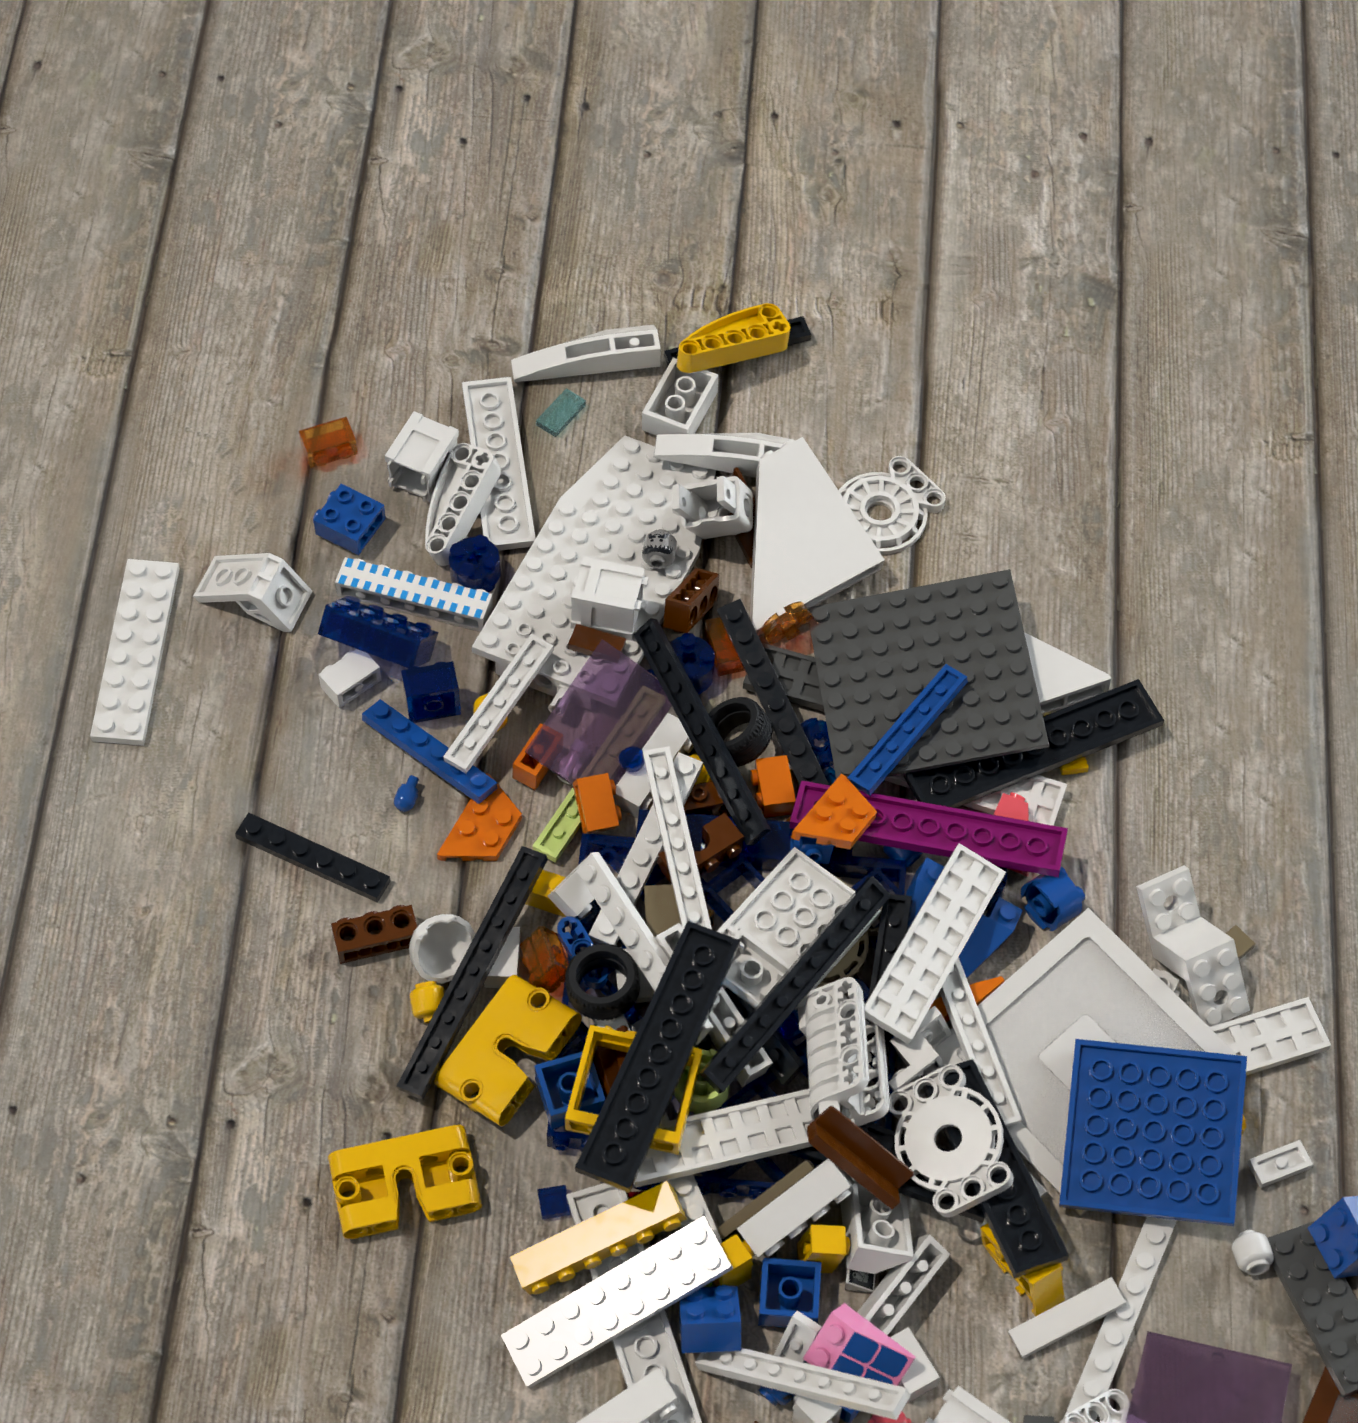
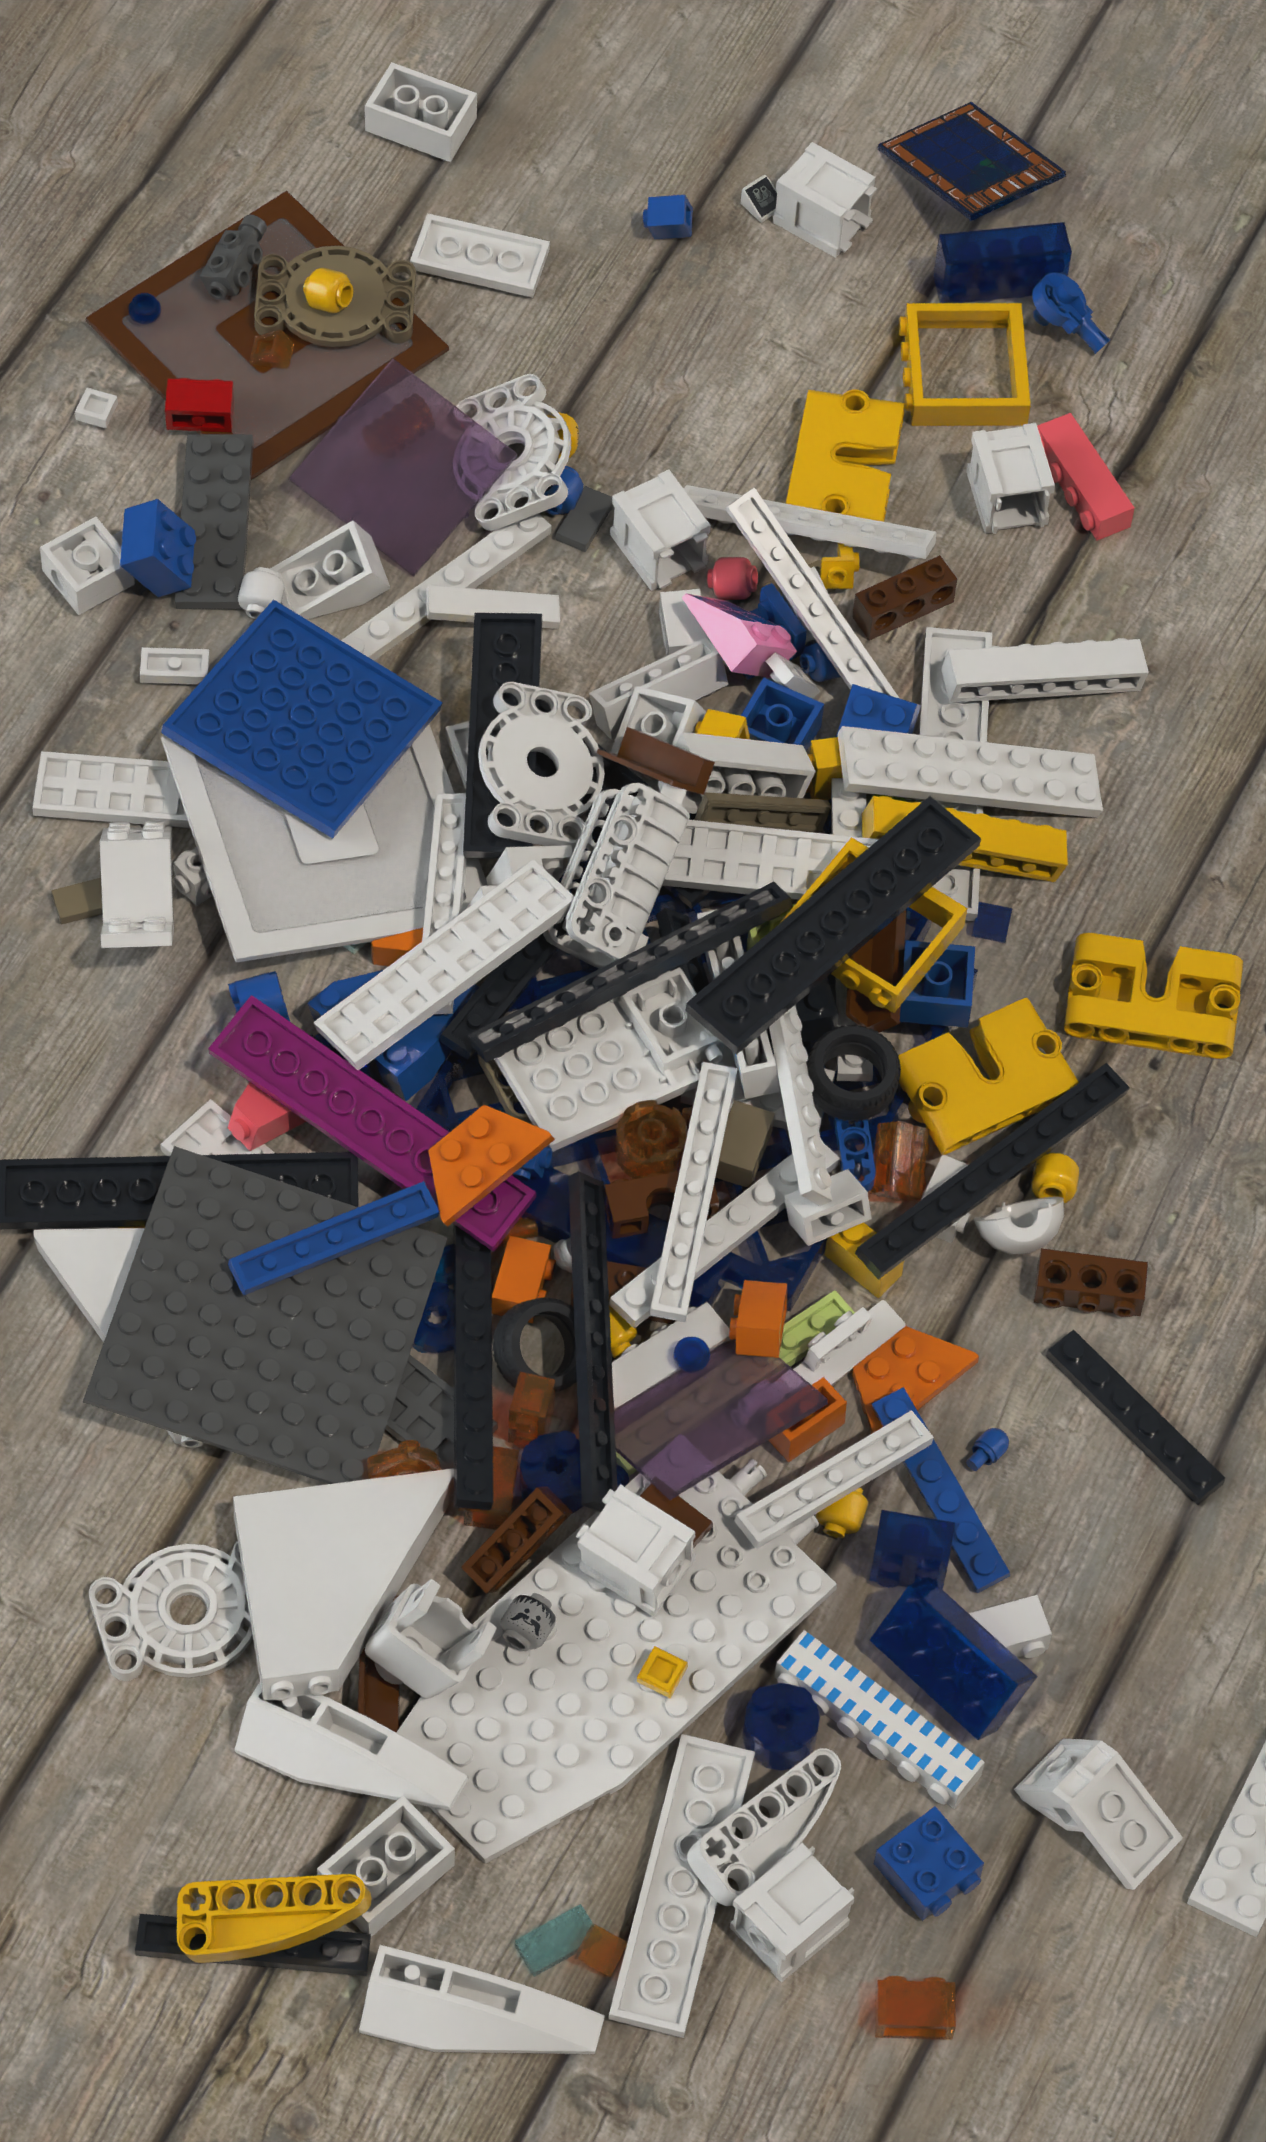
camera: 160 degrees left, 0 degrees up
none -> white slope [270,520,390,619]
none -> clear orange brick [508,1372,556,1450]
none -> clear orange tile [574,1924,628,1977]
none -> clear orange brick [615,1100,688,1180]
none -> yellow tile [637,1646,688,1698]
none -> white bracket [779,1300,906,1400]

